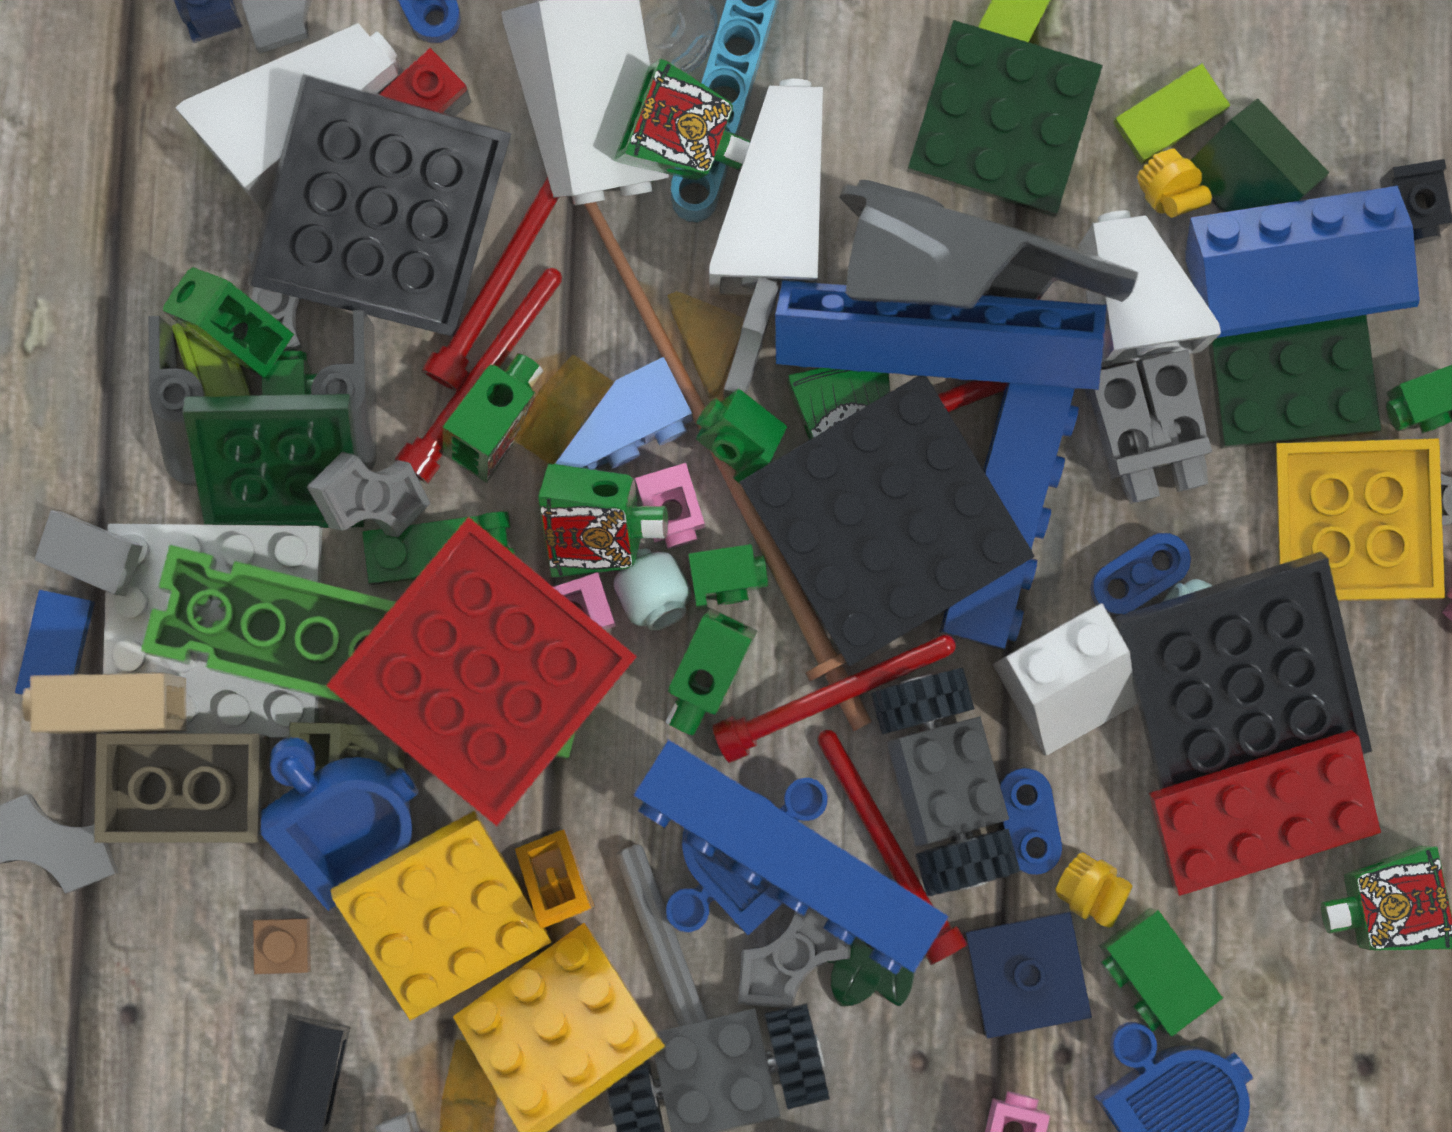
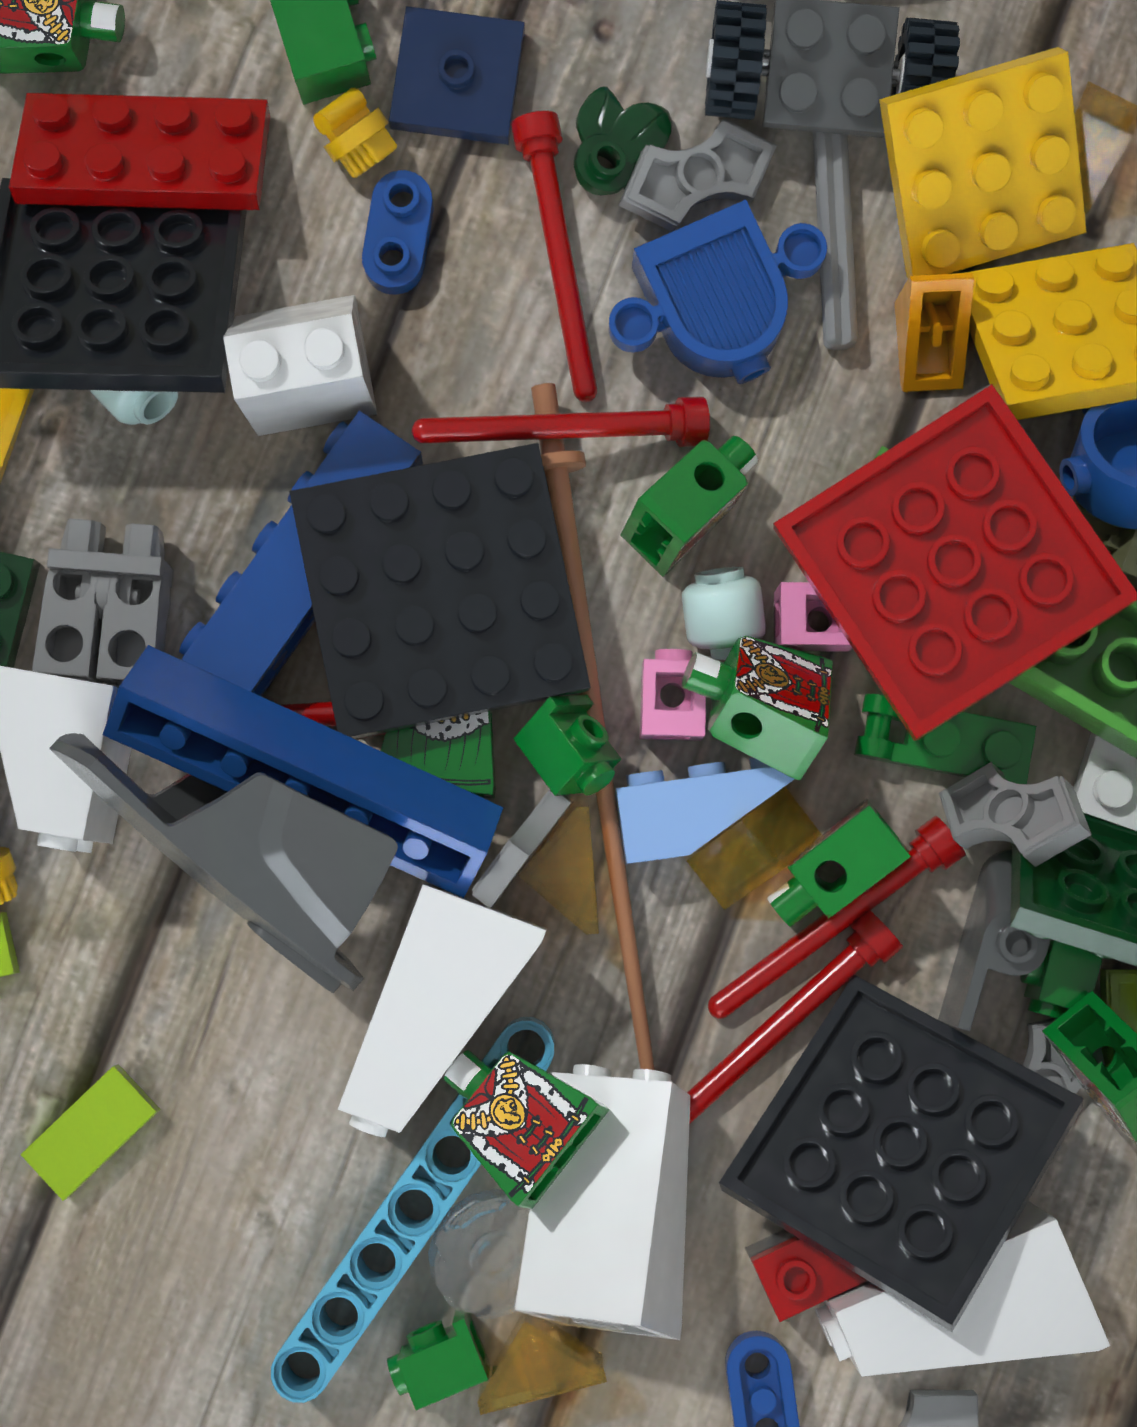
camera: 160 degrees left, 0 degrees up
blue brick [634,740,949,975] -> none
green brick [688,544,768,610] -> none
plate [870,668,1020,896] -> none
dark green plate [907,20,1103,217] -> none
blue plate [1091,533,1191,615] -> none

